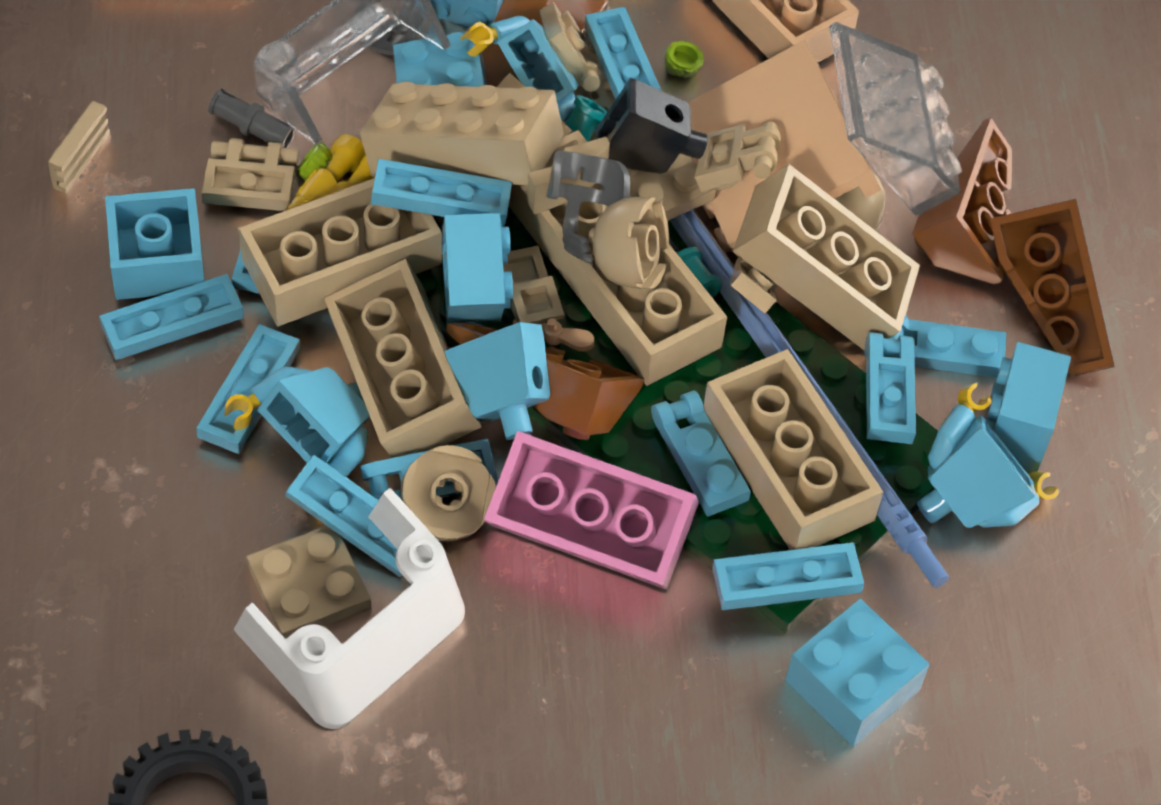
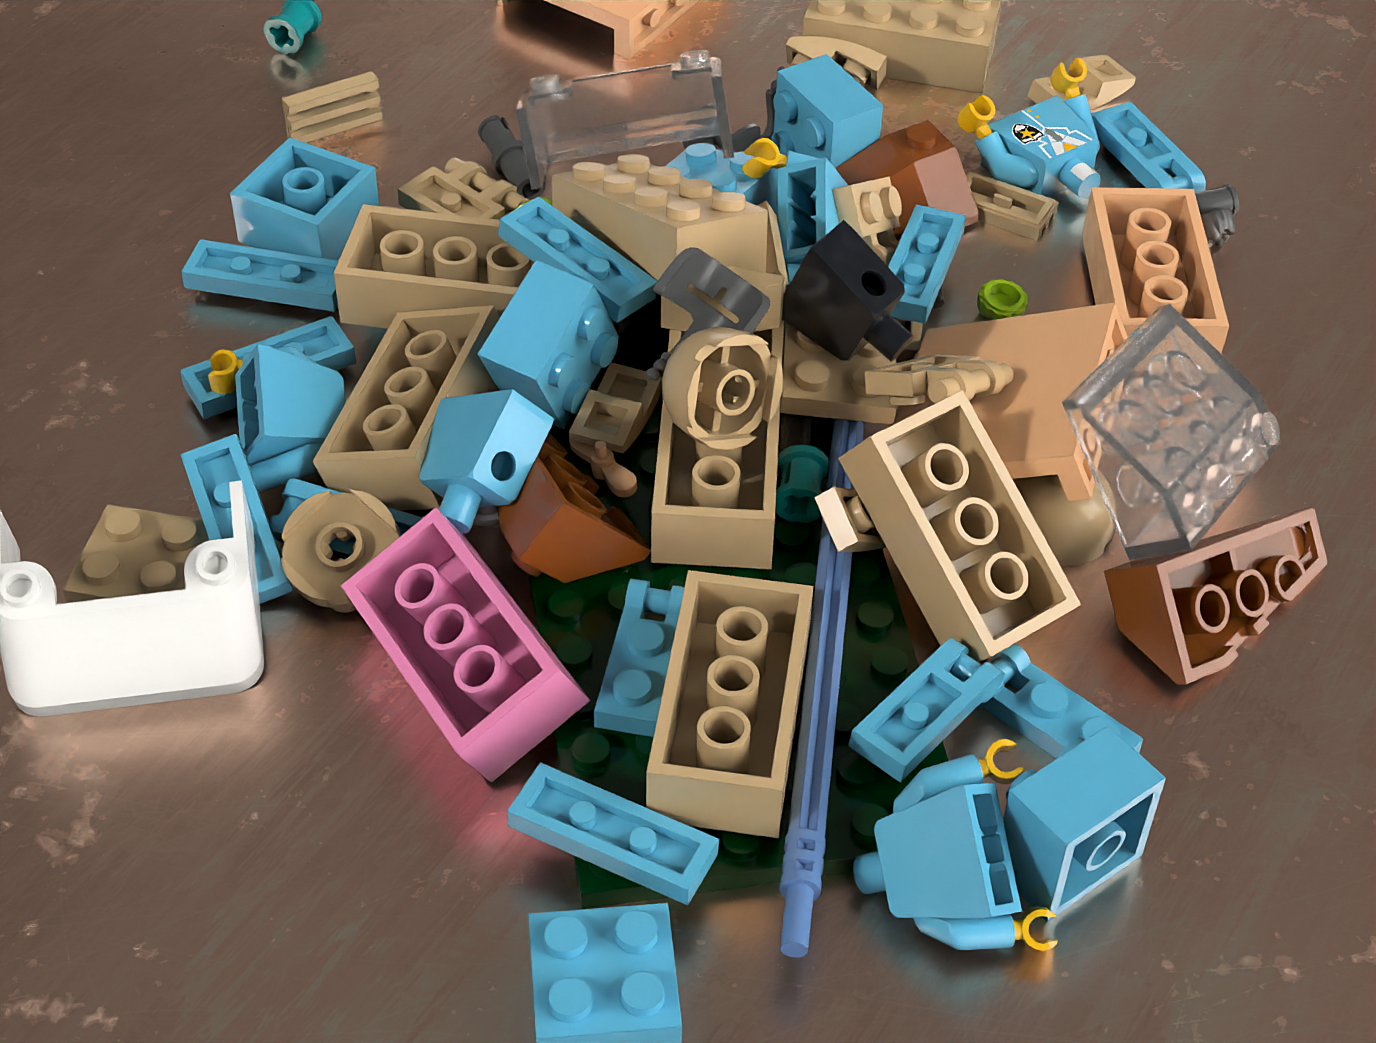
camera: 40 degrees right, 10 degrees down
dark orange wedge [990,199,1115,377] -> none

